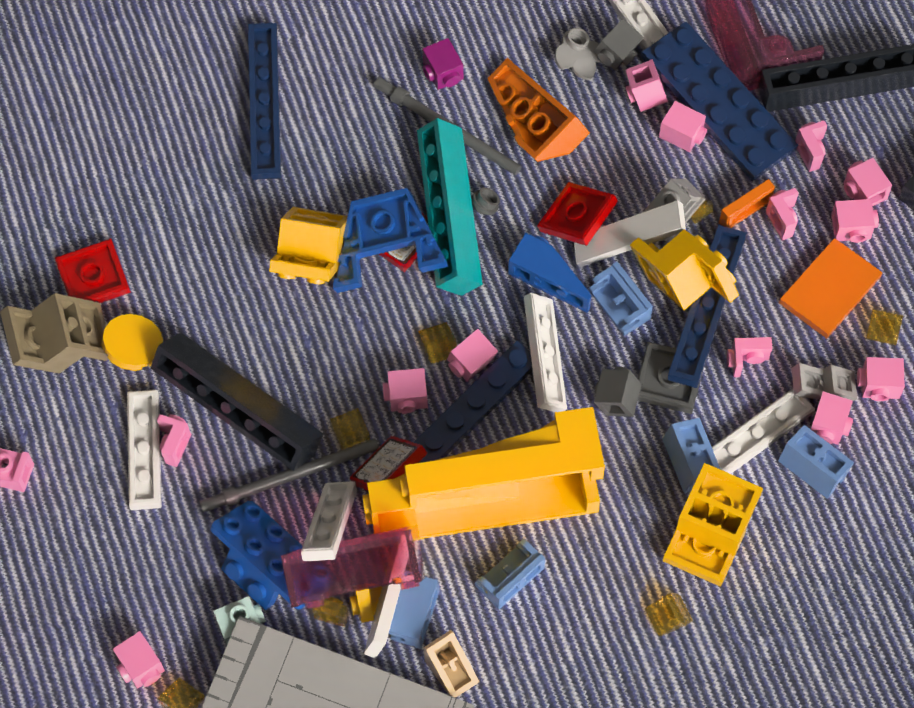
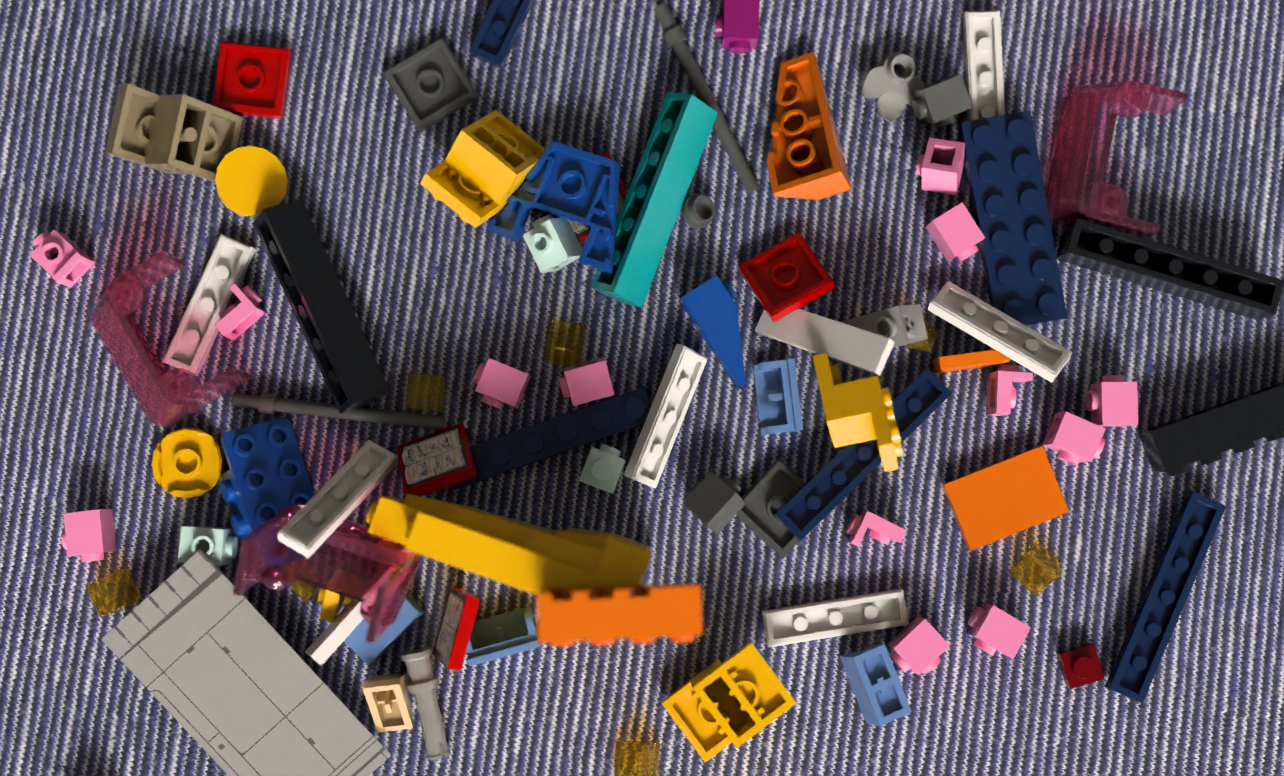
camera: 25 degrees right, 20 degrees up
medium blue hinge [662,418,721,493] -> none
light grey slope [791,363,858,401] -> none
bright pink bracket [795,121,827,172] -> none
none -> clear pink windscreen [92,251,251,426]
none -> yellow tile [151,427,226,498]
none -> dark grey tile [383,37,479,133]
none -> light grey pin [400,647,451,760]
none -> tile [432,585,480,671]
none -> light aqua brick [523,215,583,273]
none -> orange wedge [537,583,703,646]
none -> light aqua brick [579,443,626,494]
none -> white tile [928,281,1073,383]

